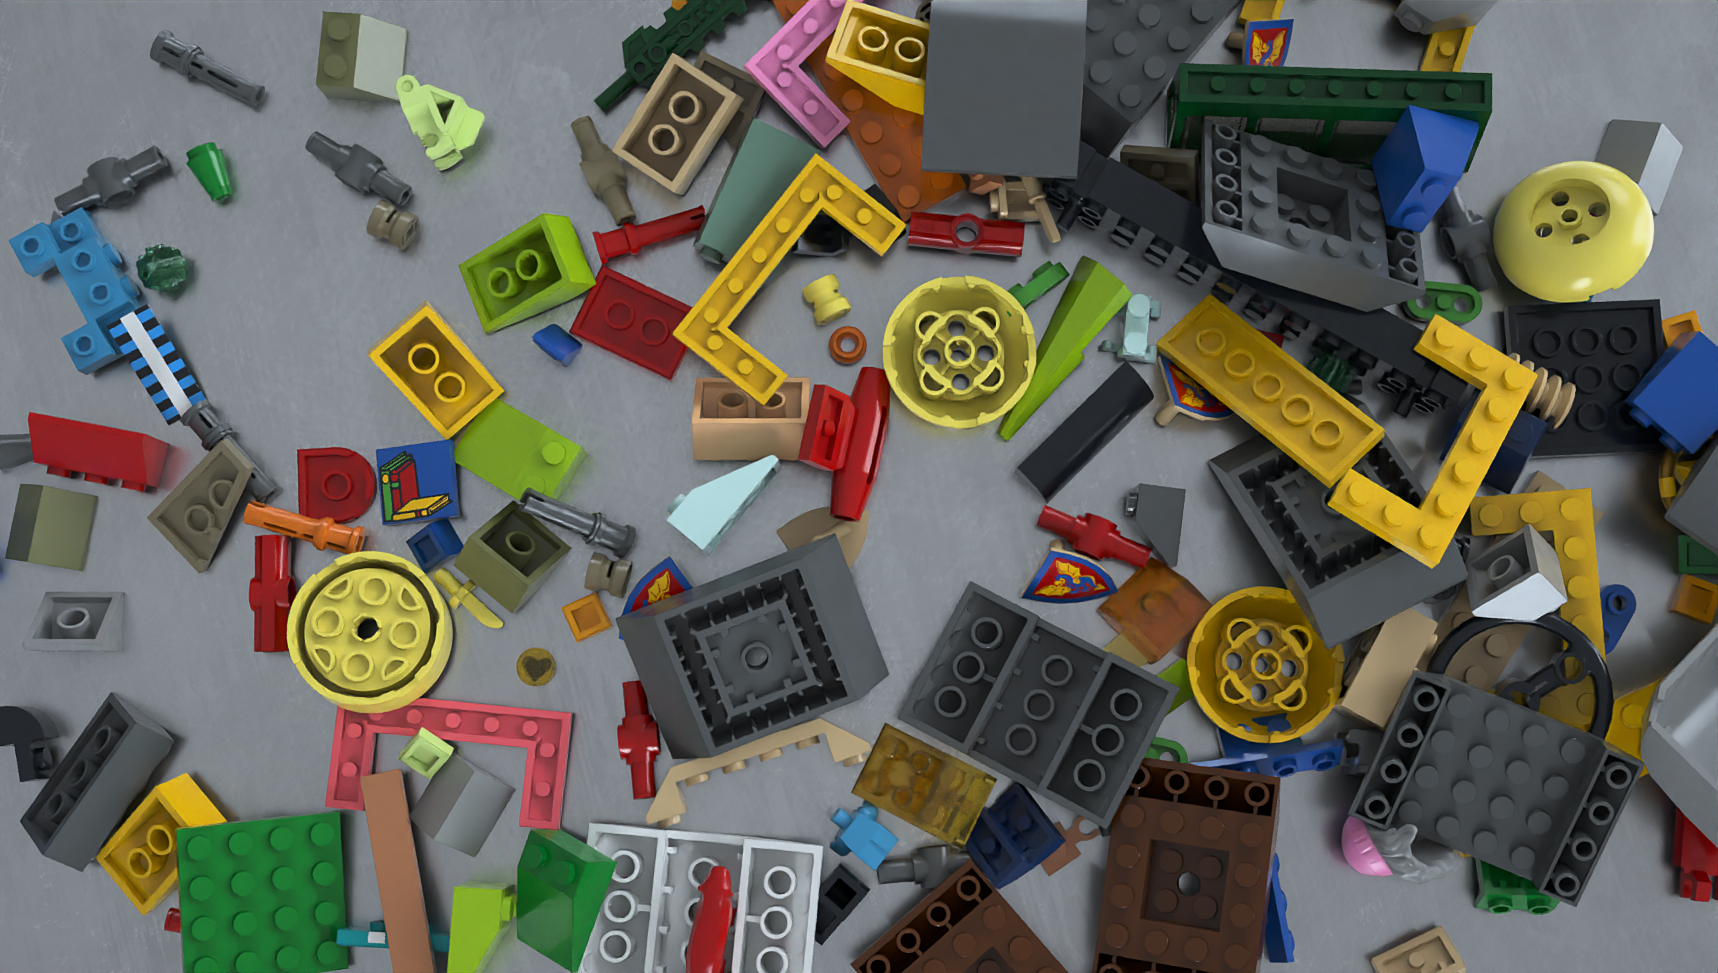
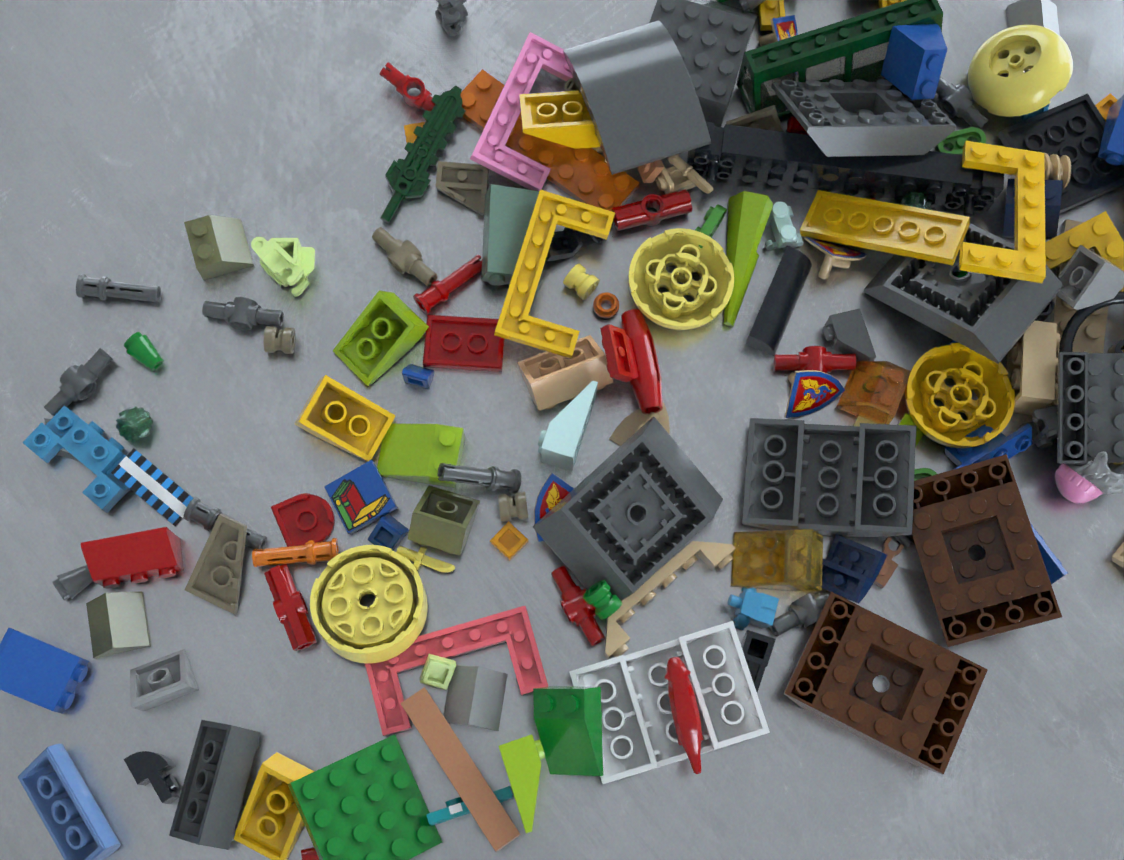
camera: 25 degrees left, 10 degrees down
clear yellow tile [516,648,557,686] -> none
tan brick [611,53,744,195] -> none
none -> green wheel [583,580,622,620]

